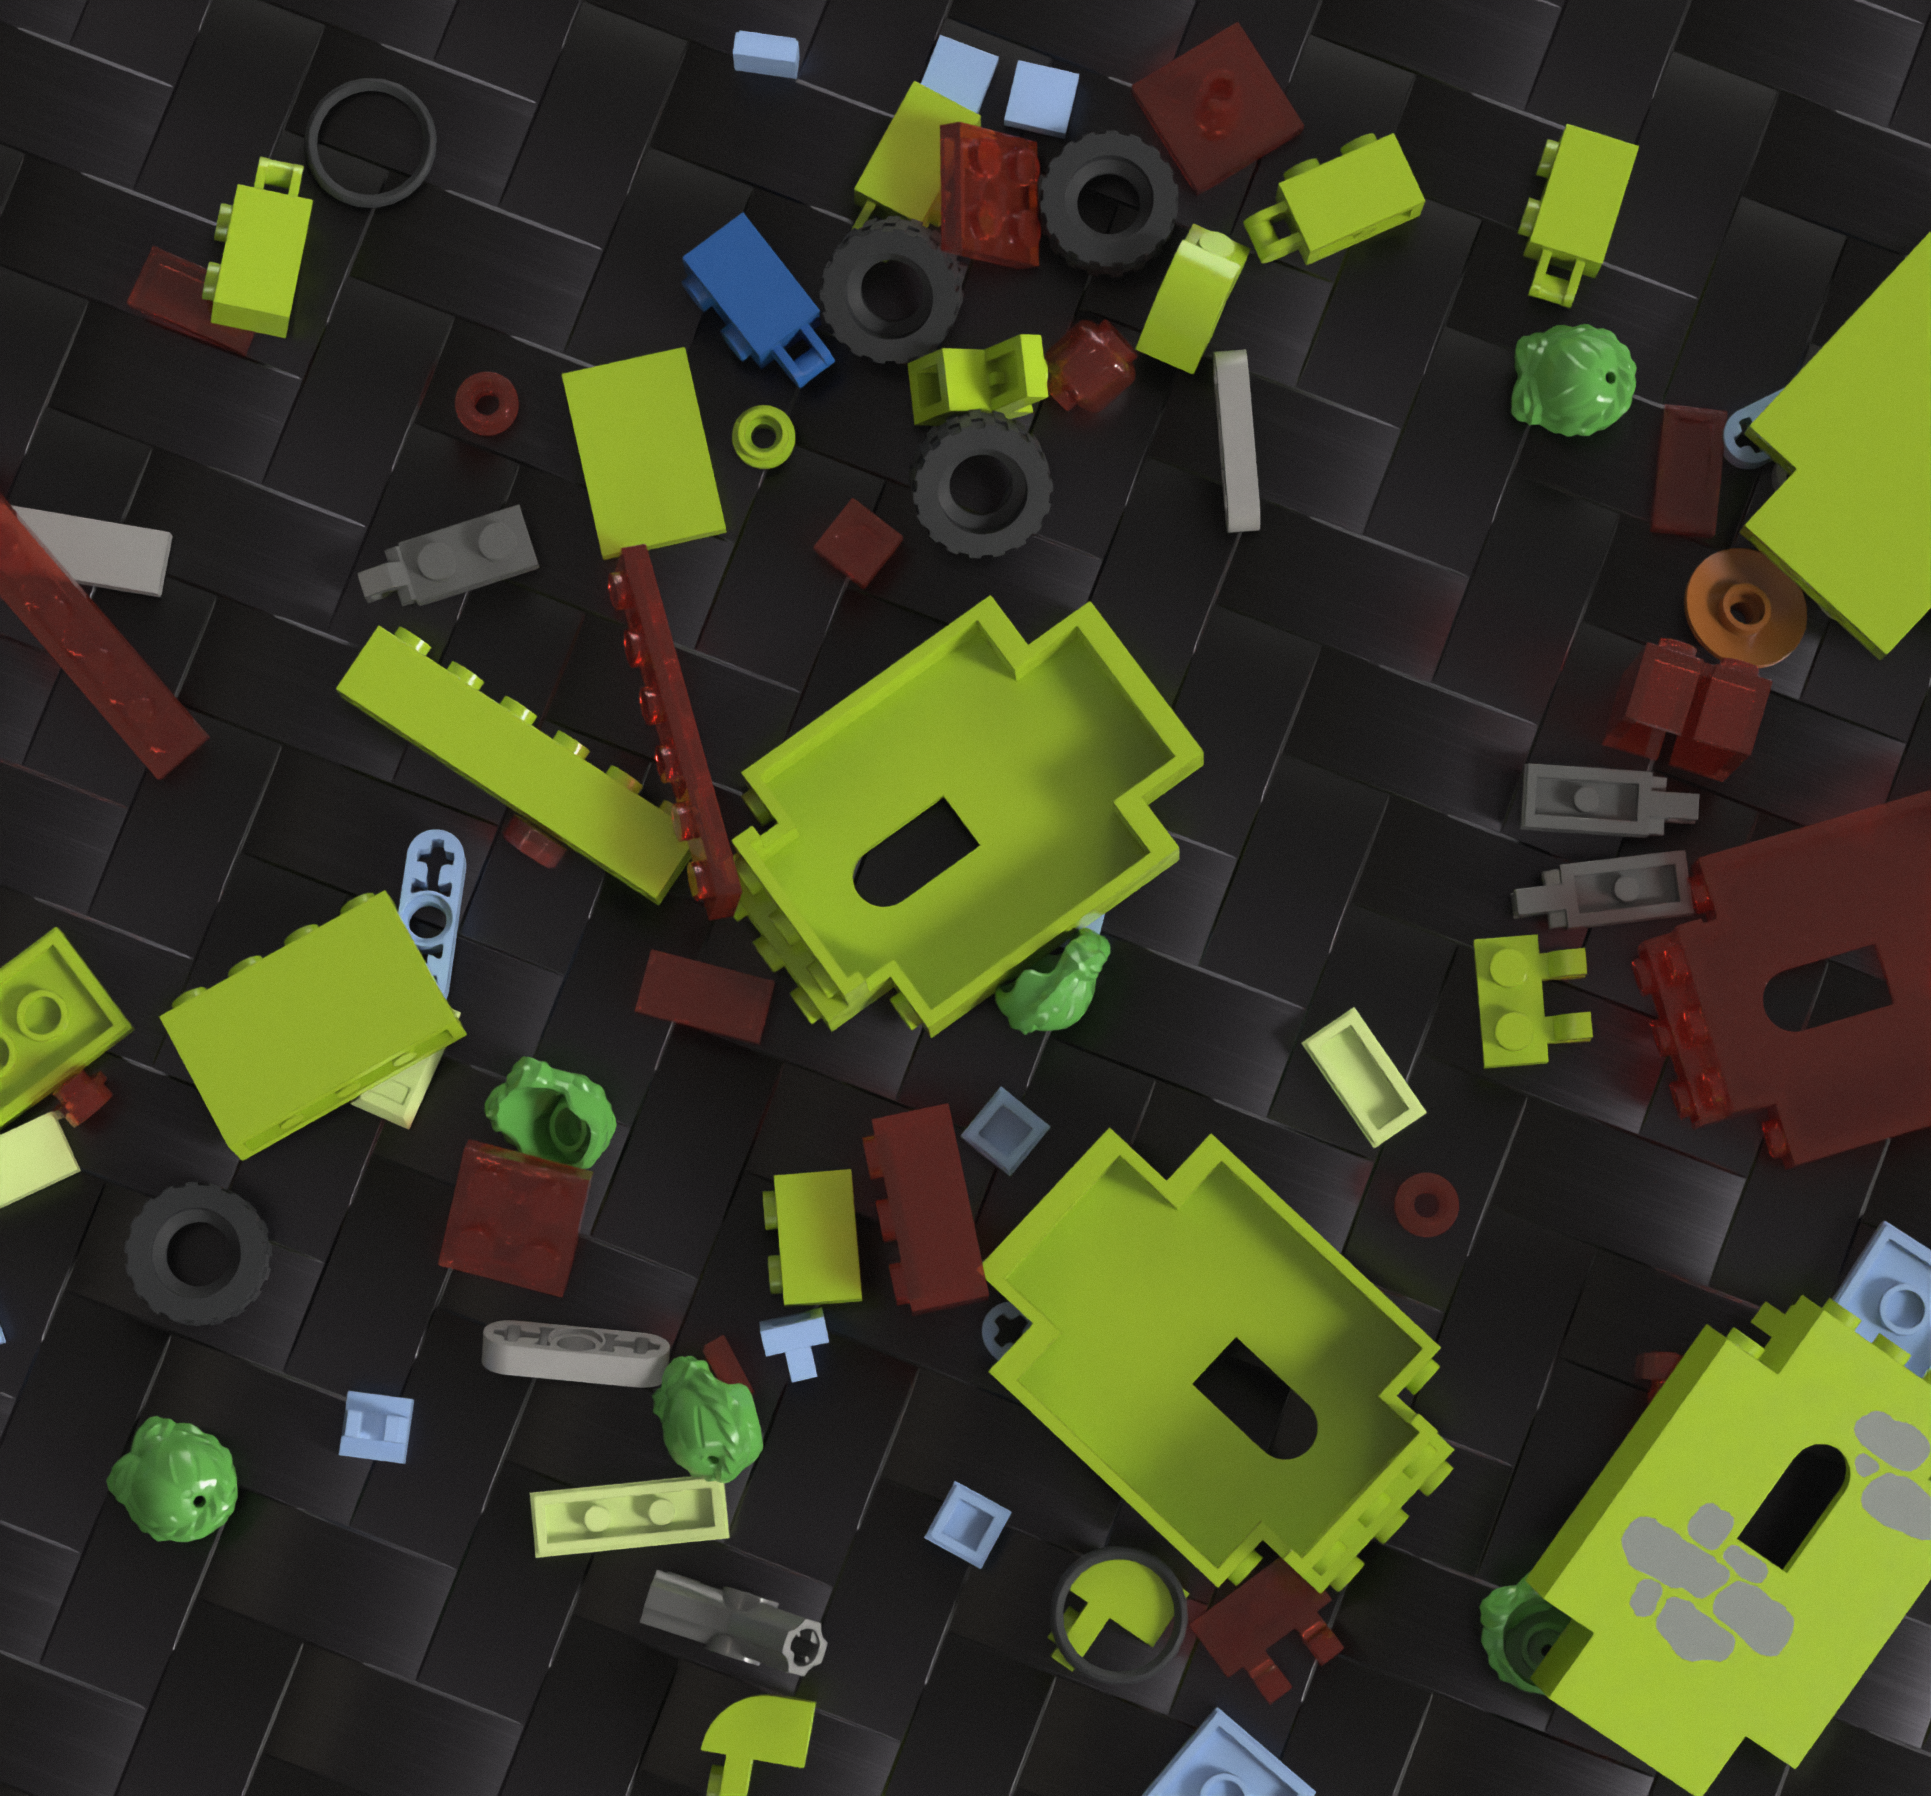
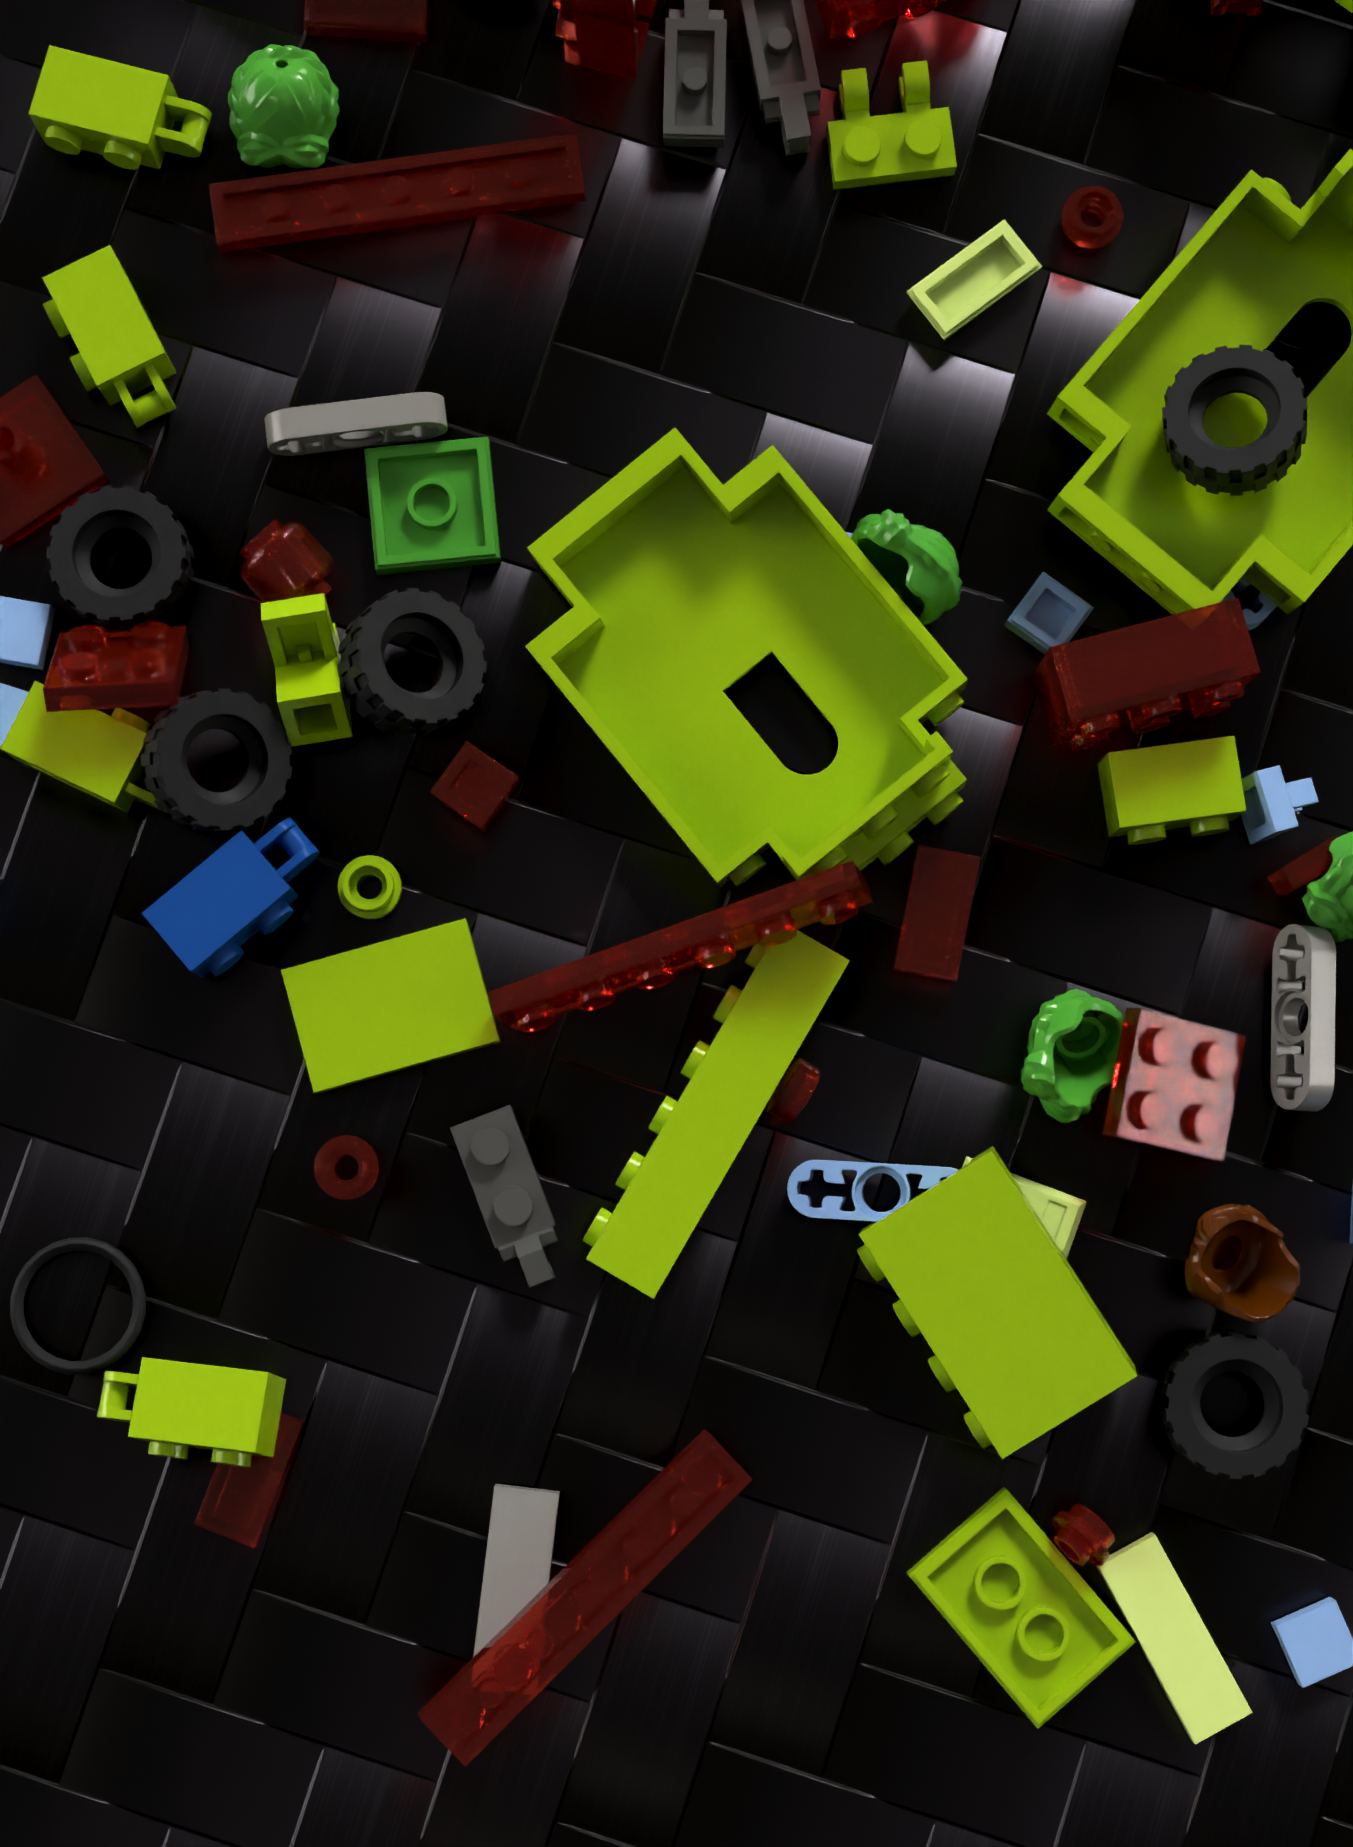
camera: 90 degrees left, 0 degrees up
lime brick [1136,224,1251,374] -> none
none -> clear red plate [209,133,586,252]
none -> bright green tile [364,437,501,575]
none -> black tyre [1162,345,1307,496]
none -> reddish brown hair [1185,1204,1300,1323]

